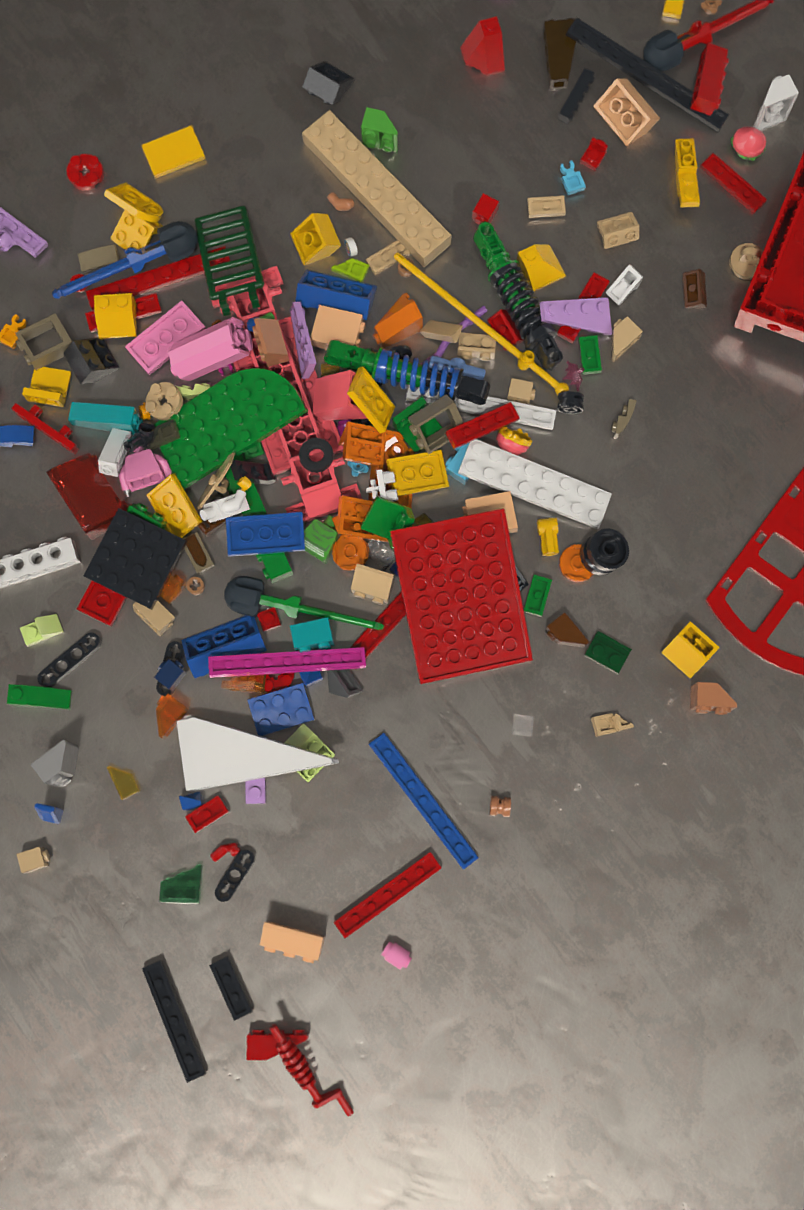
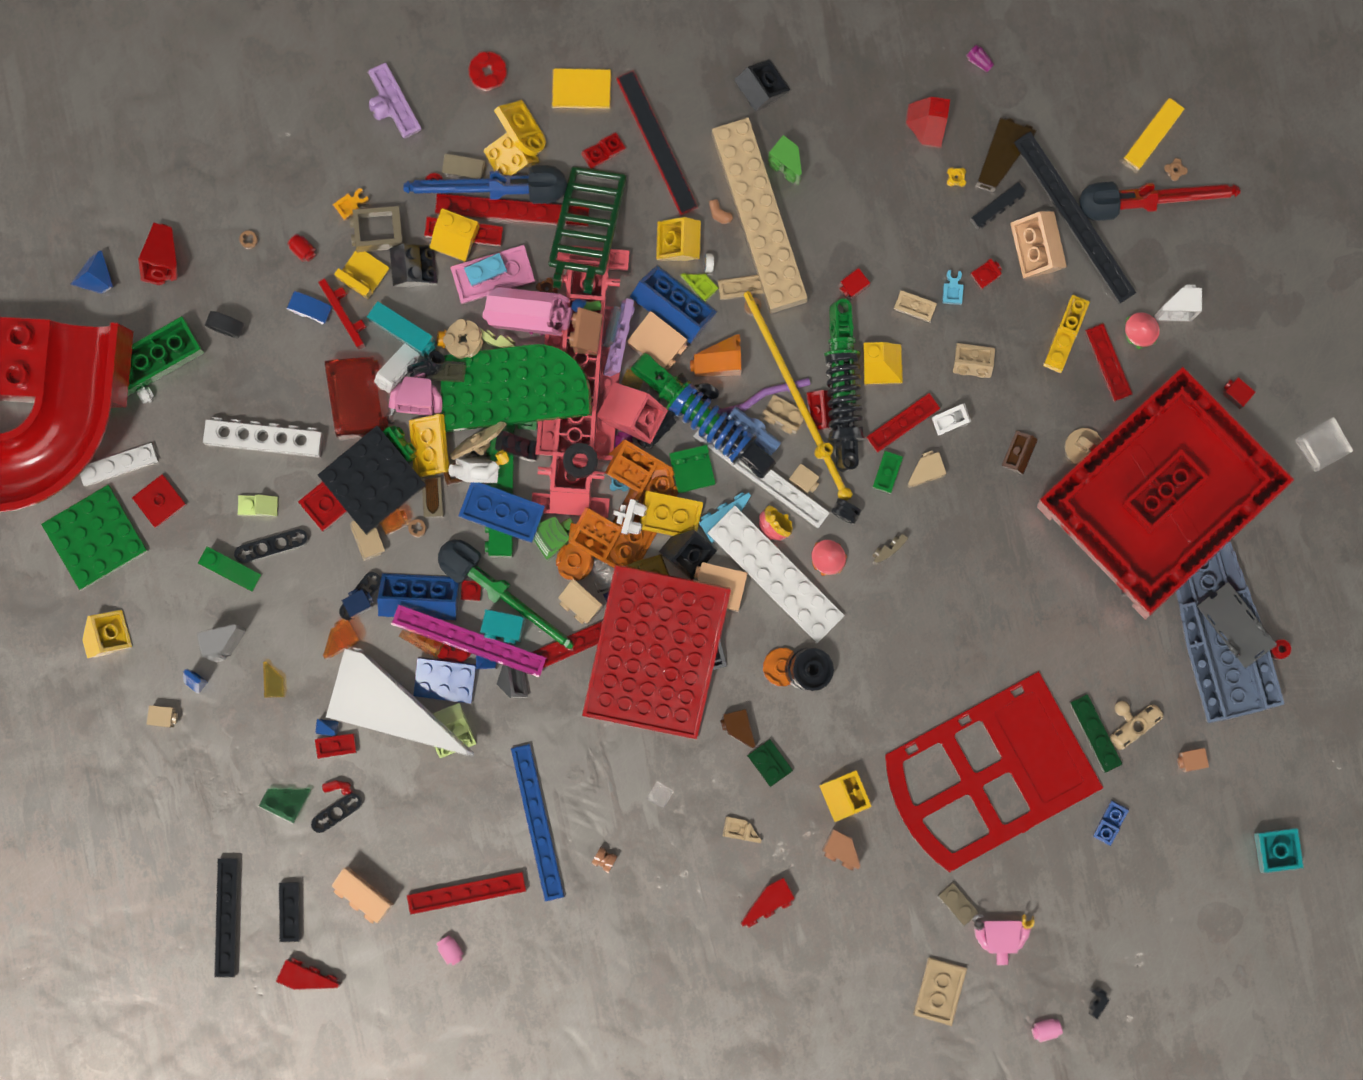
camera: 25 degrees right, 5 degrees up
lavender plate [245,777,266,804] -> none
red piece [269,1024,354,1117] -> none
yellow tile [347,366,395,433] -> none
green bracket [361,496,415,549] -> none
dark tan window [408,394,463,454] -> none
tan slope [420,320,463,343] -> none
red plate [445,402,520,450] -> none
green plate [524,575,552,617] -> none
yellow piece [537,517,559,556] -> none
lavender wing [540,298,612,336] -> none
clear pink piece [562,361,584,392] -> none
red brick [690,42,729,116] -> none
none -> medium azure plate [464,253,507,287]
none -> red slope [581,132,626,169]
none -> clear light blue tile [602,306,622,348]
none -> black tile [616,71,698,216]
none -> black slope [659,529,717,580]
none -> red slope [741,878,795,928]
none -> coral hair [811,540,847,576]
none -> yellow plate [947,168,966,187]

